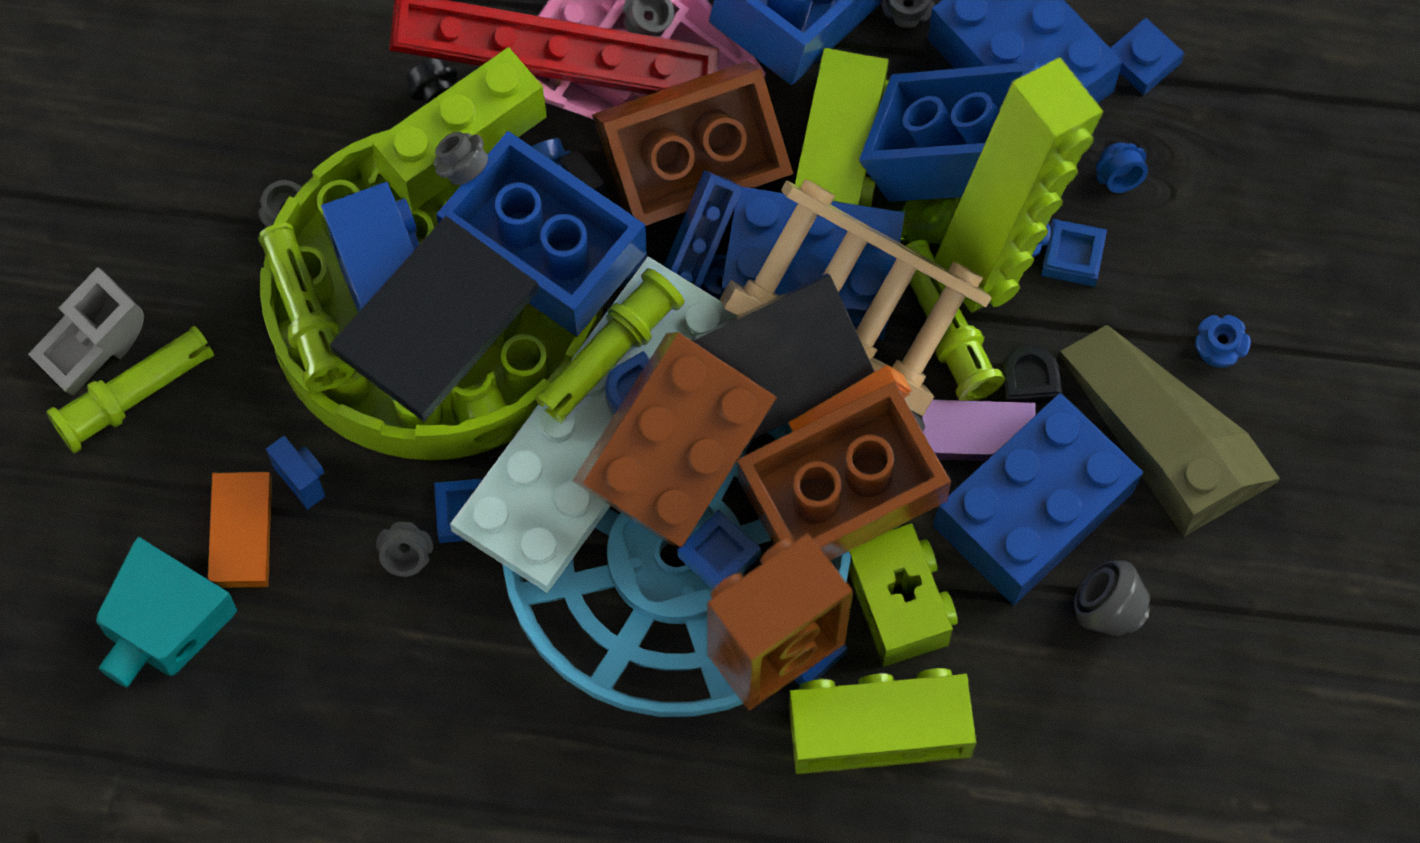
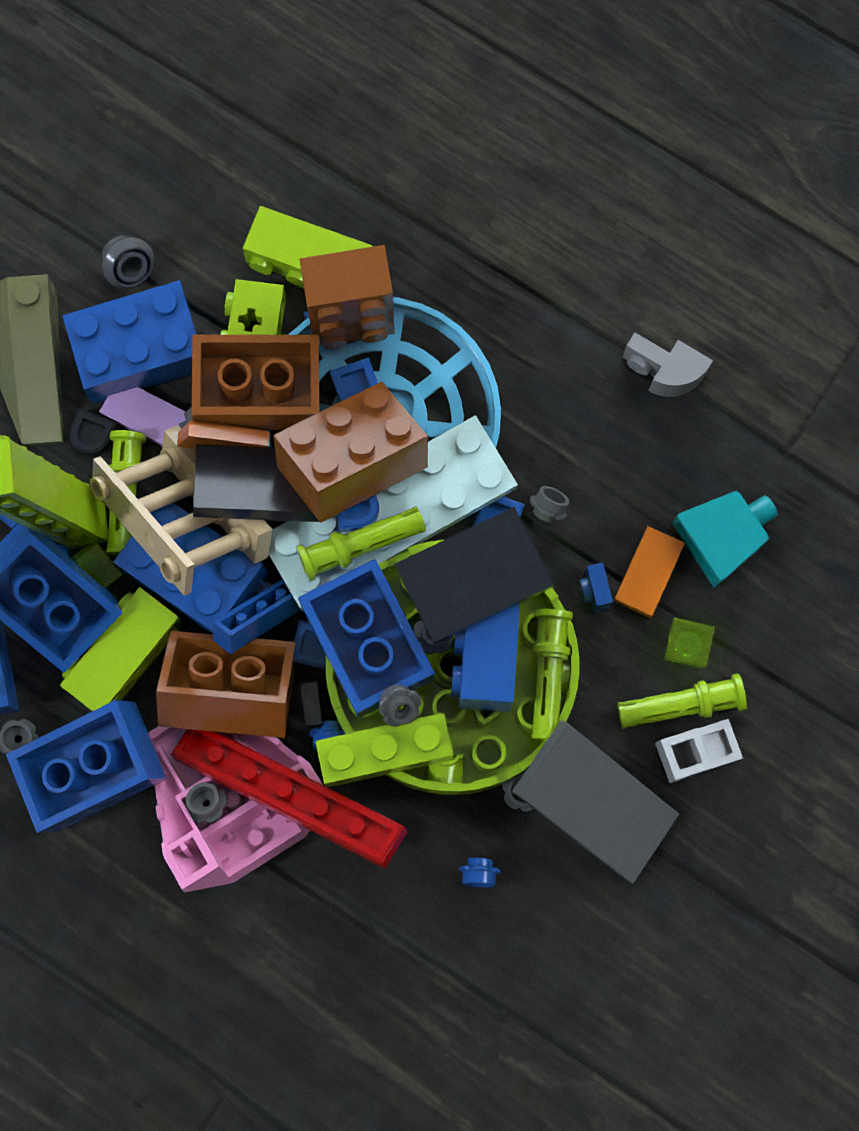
camera: 155 degrees left, 10 degrees up
none -> blue plate [459,858,501,888]
none -> dark grey tile [512,720,679,883]
none -> light grey brick [622,333,713,397]
none -> clear neon green plate [664,617,715,669]

